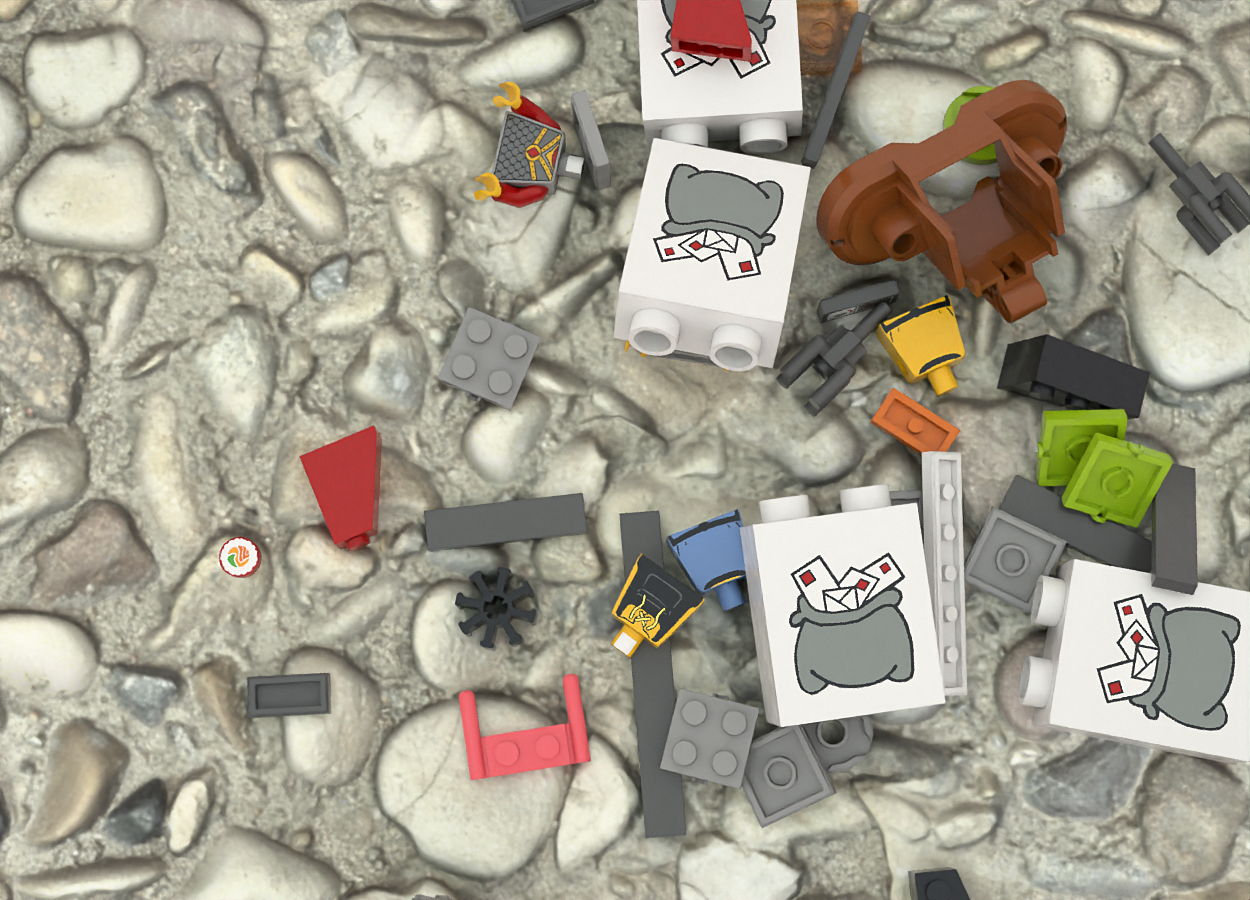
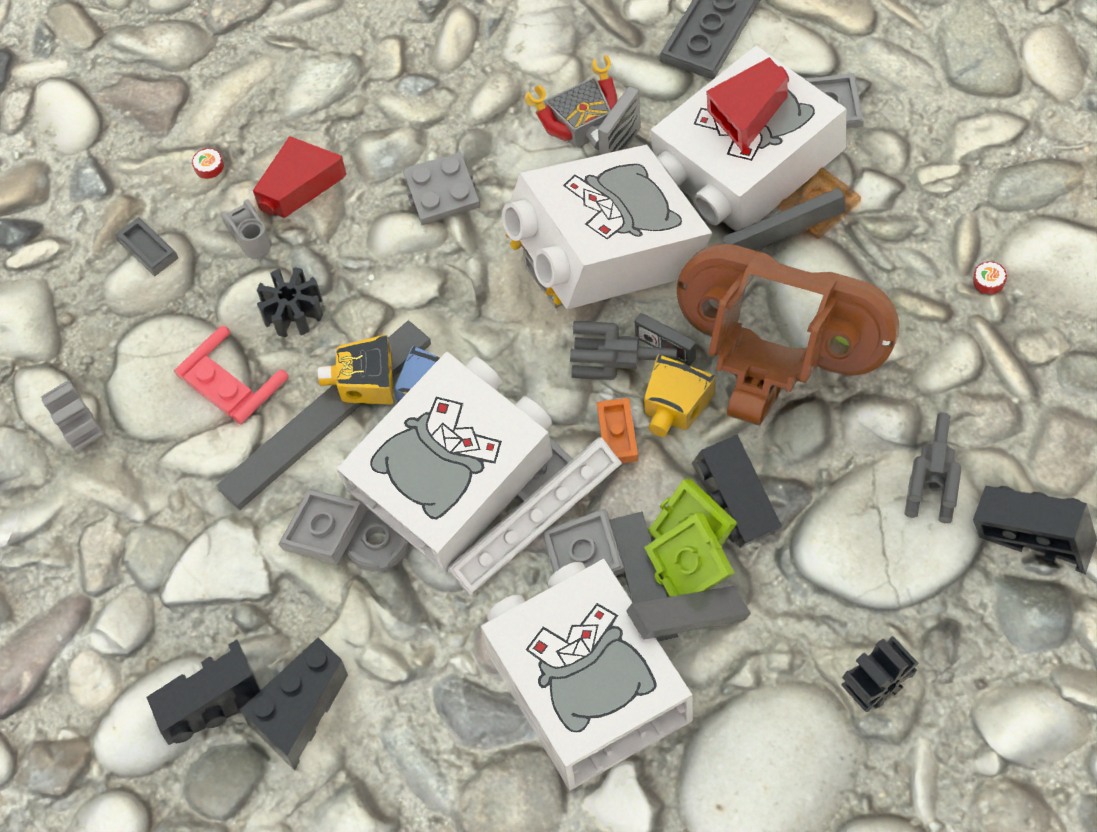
camera: 55 degrees right, 20 degrees down
dark grey tile [424,493,588,552] -> none
light grey plate [660,688,760,789] -> none
none -> light grey piece [220,199,271,259]

